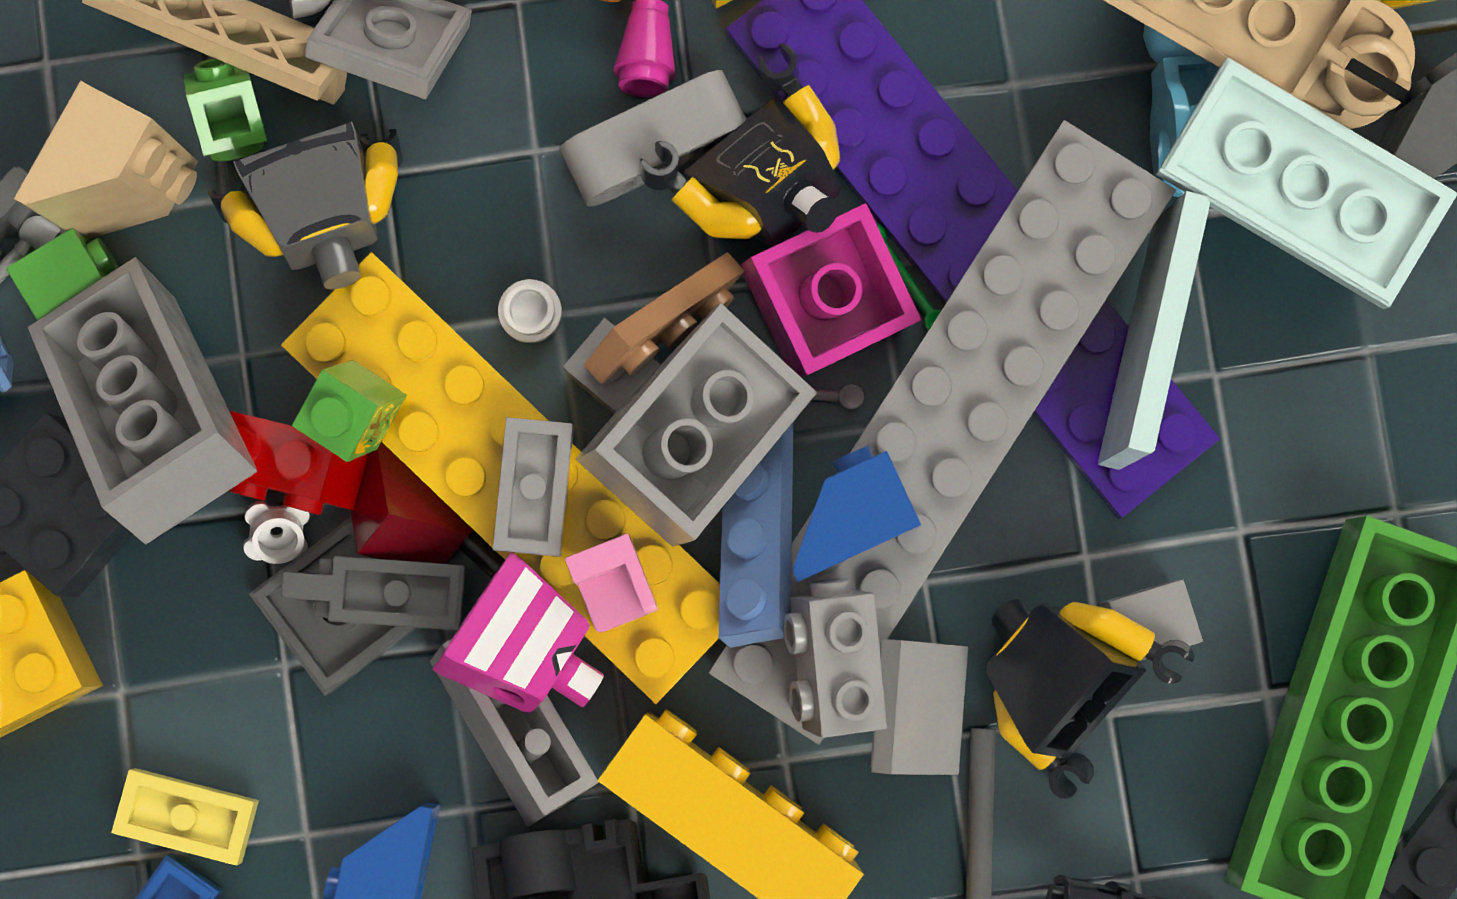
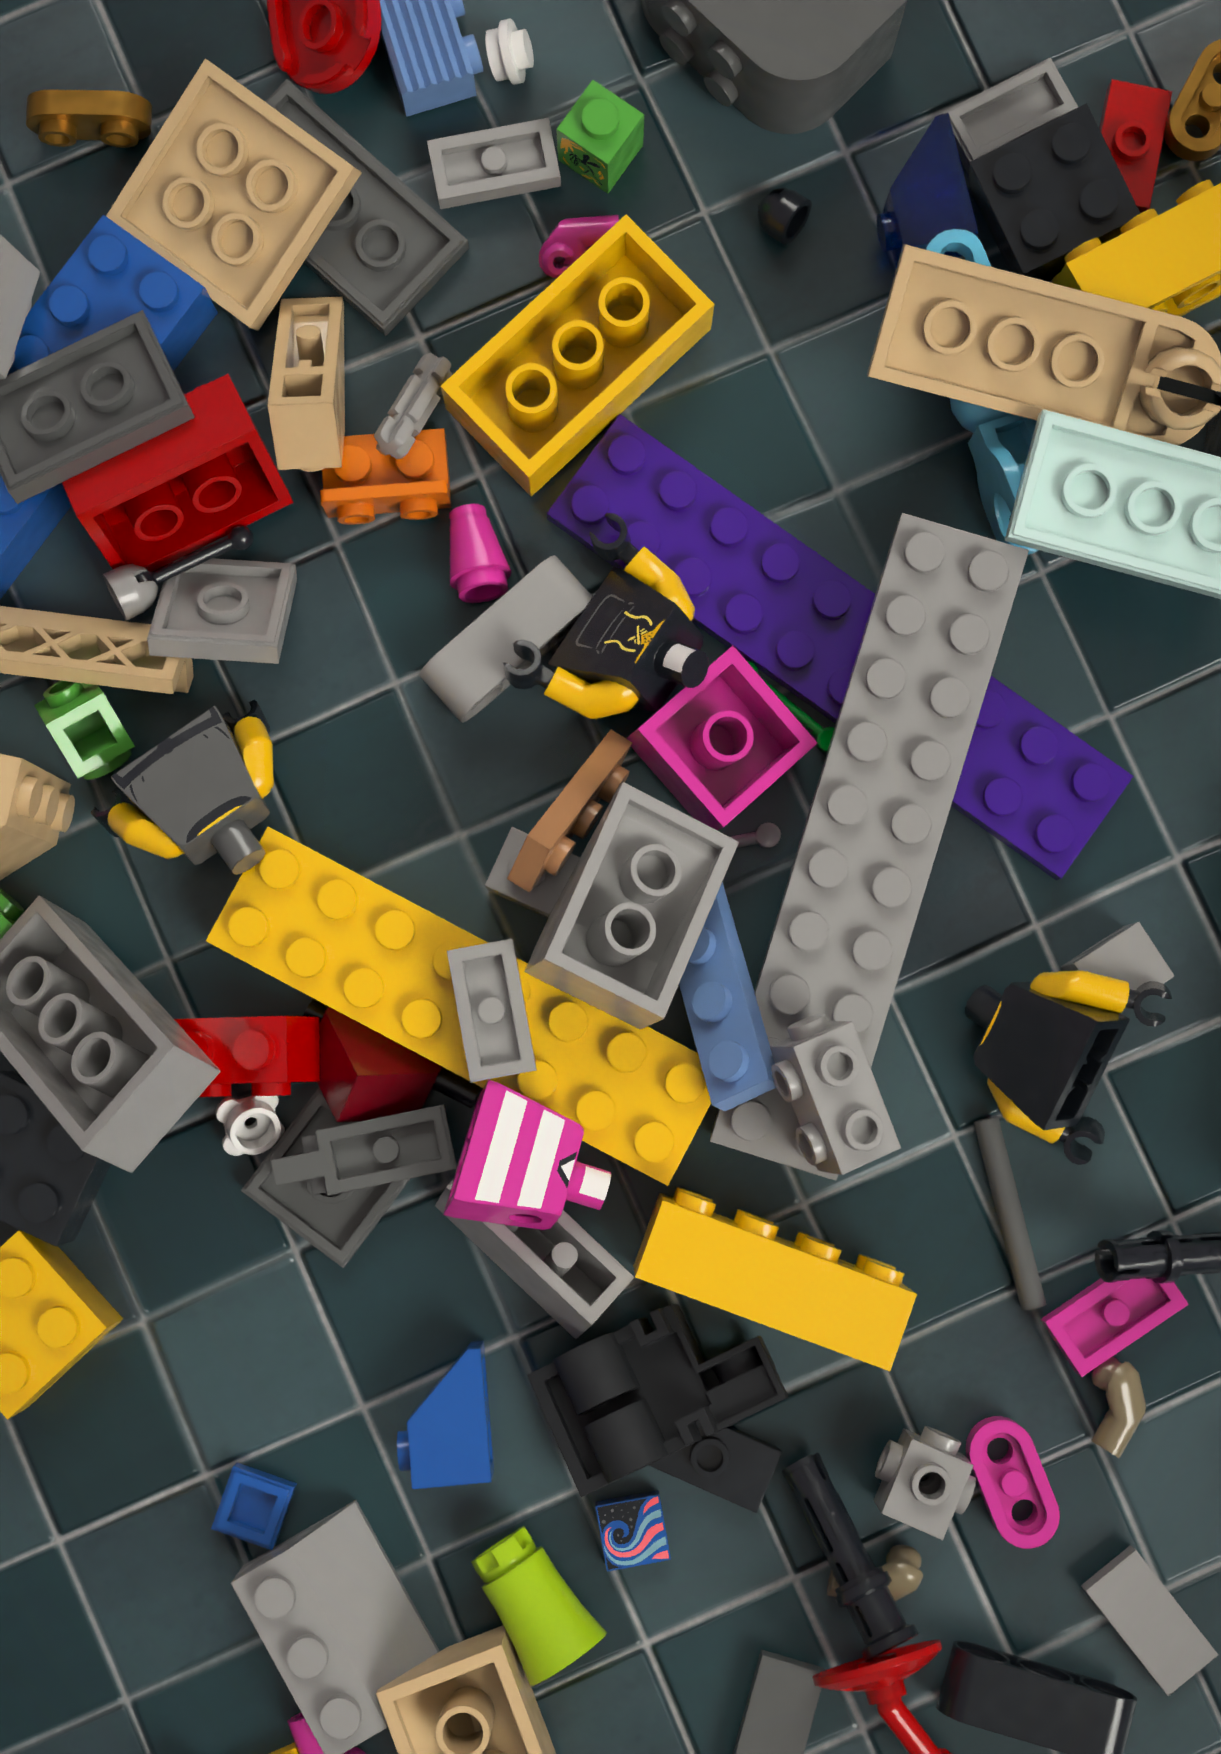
camera: 15 degrees left, 0 degrees up
light yellow plate [111,768,259,866] -> none
bright green brick [292,360,407,462] -> none
white plate [498,279,562,343] -> none
bright pink panel [565,534,659,632] -> none
blue slope [792,445,921,582] -> none
light grey tile [871,639,968,775] -> none
light aqua tile [1097,191,1210,470] -> none

